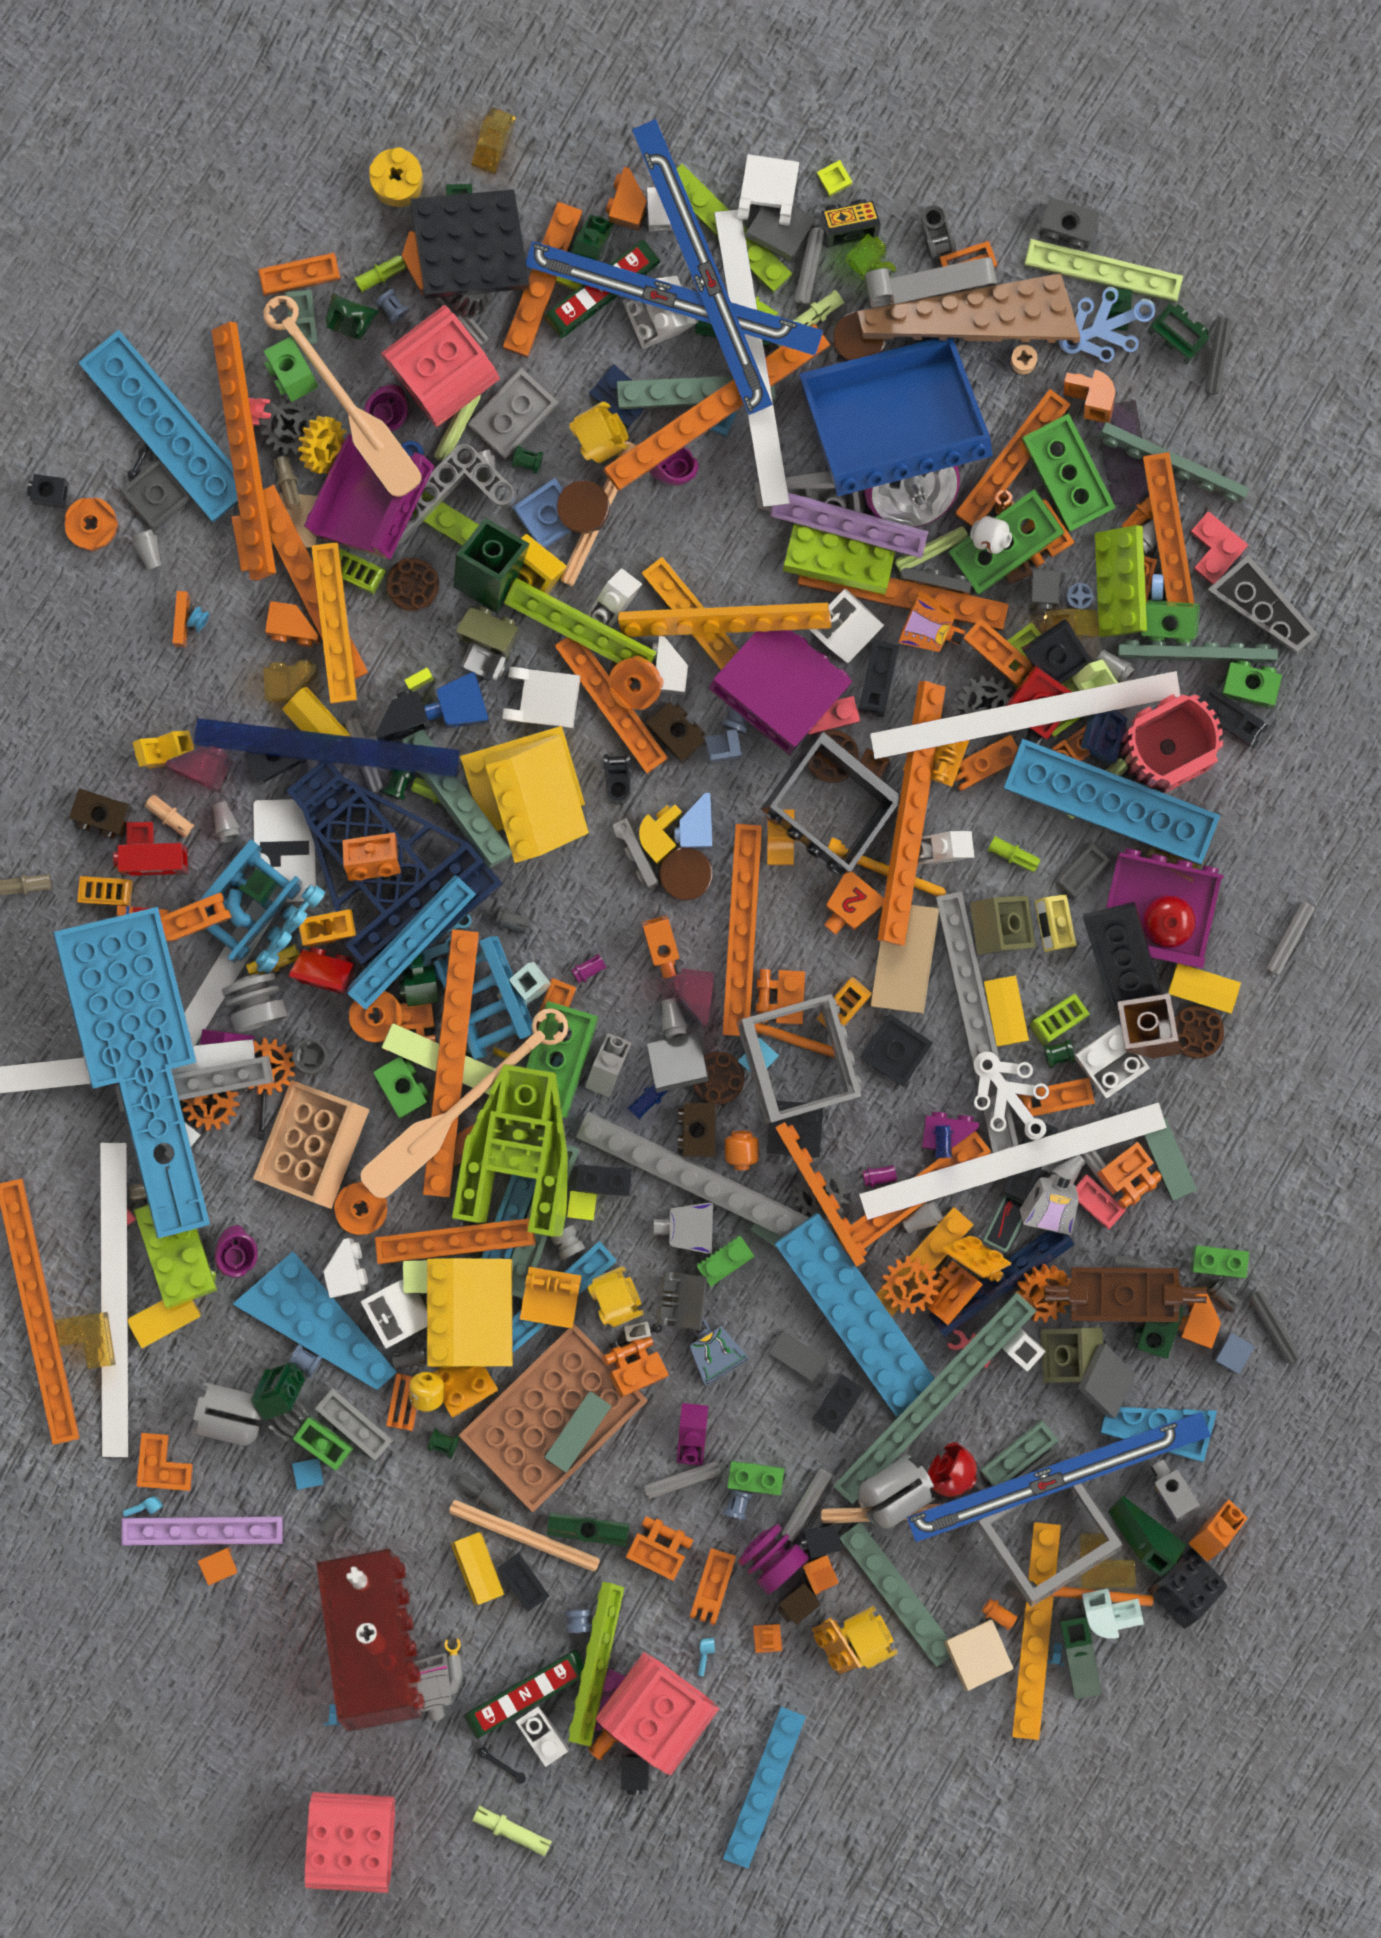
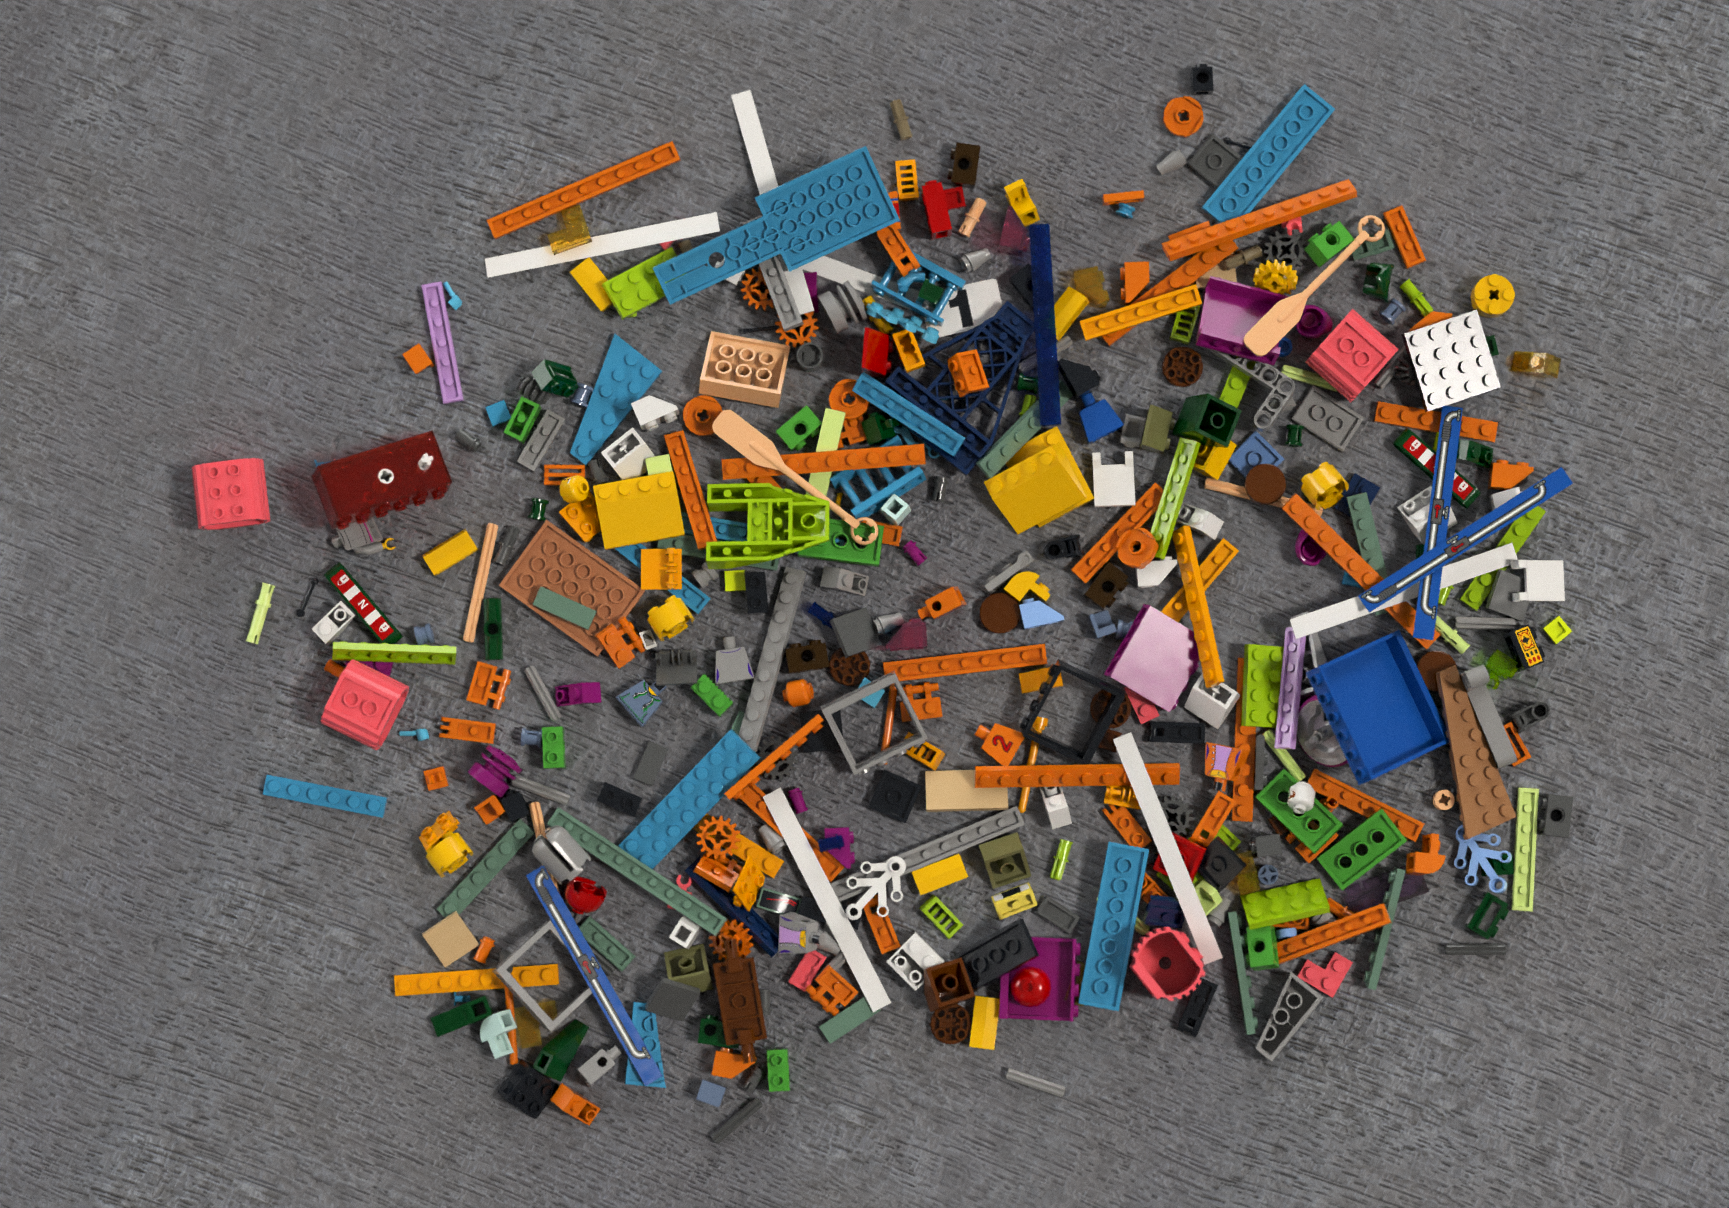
camera: 80 degrees right, 0 degrees up
orange plate [137,1433,193,1491] -> none
light grey cylinder [191,1382,262,1446] -> none
magenta hair [215,1225,258,1278] -> none
neon yellow tile [404,668,434,692] -> none
black plate [497,1552,550,1612] -> none
black brick [621,1754,649,1795] -> none
dark brown brick [778,1581,821,1625] -> none
dark green bush [1043,1040,1075,1068] -> none
bright green brick [1221,660,1282,709] -> none

